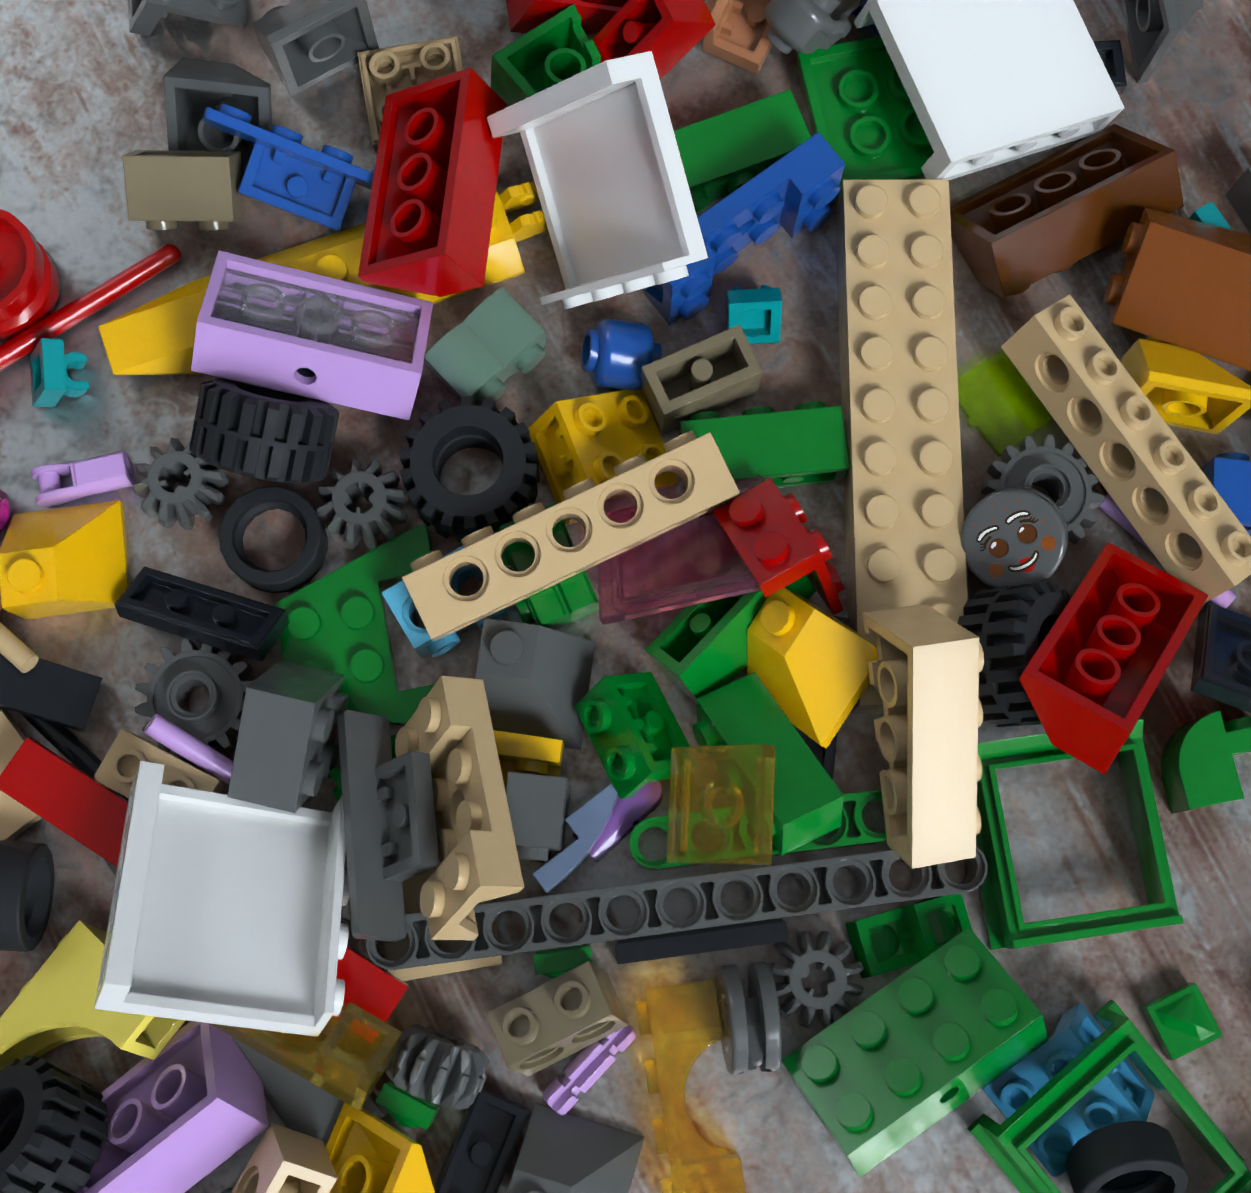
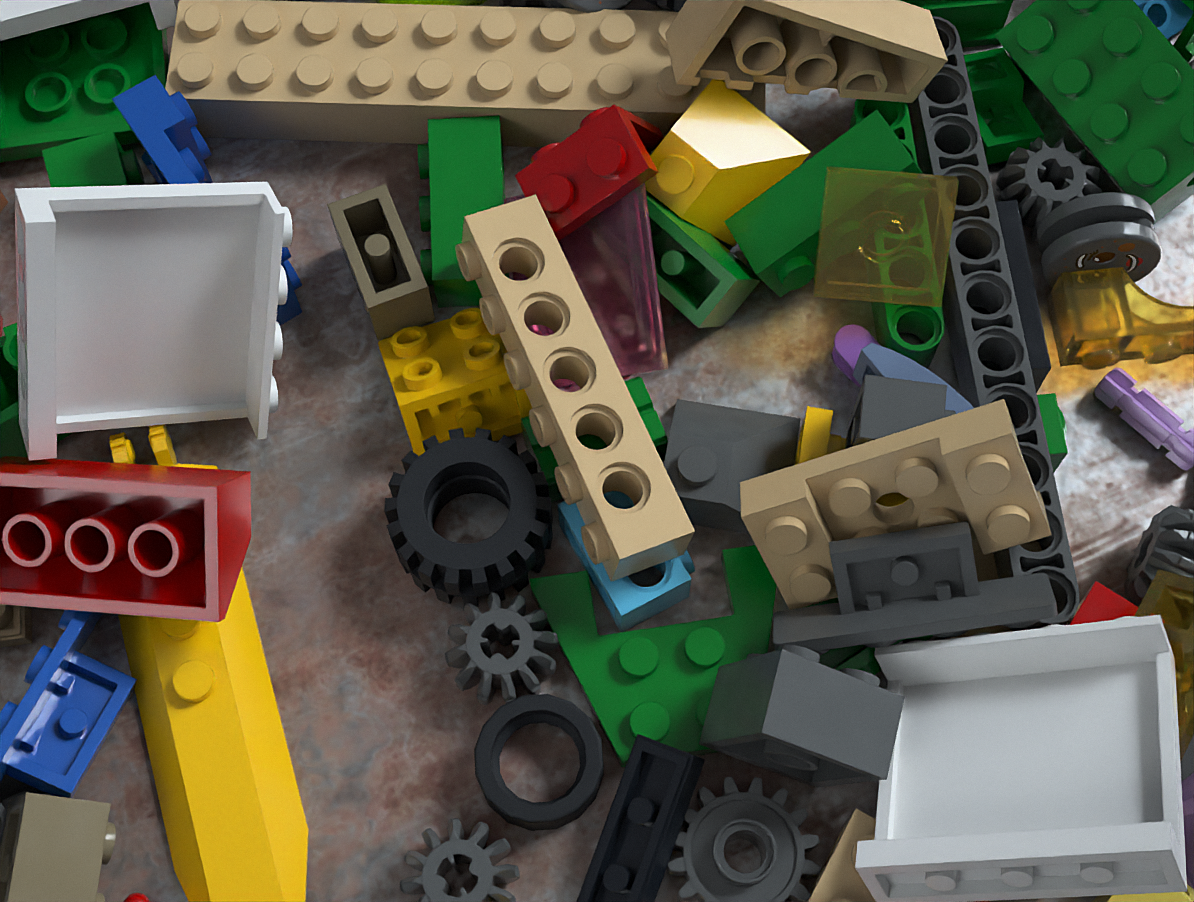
camera: 85 degrees left, 10 degrees down
lavender bar [143,713,233,785] -> none
black tyre [189,378,339,483] -> none
lavender brick [191,250,433,420] -> none
sand green brick [424,287,547,406] -> none
dark tan brick [486,961,629,1076] -> none
green bracket [575,671,699,799] -> none
blue head [581,318,662,390] -> none
teal tile [726,285,782,344] -> none

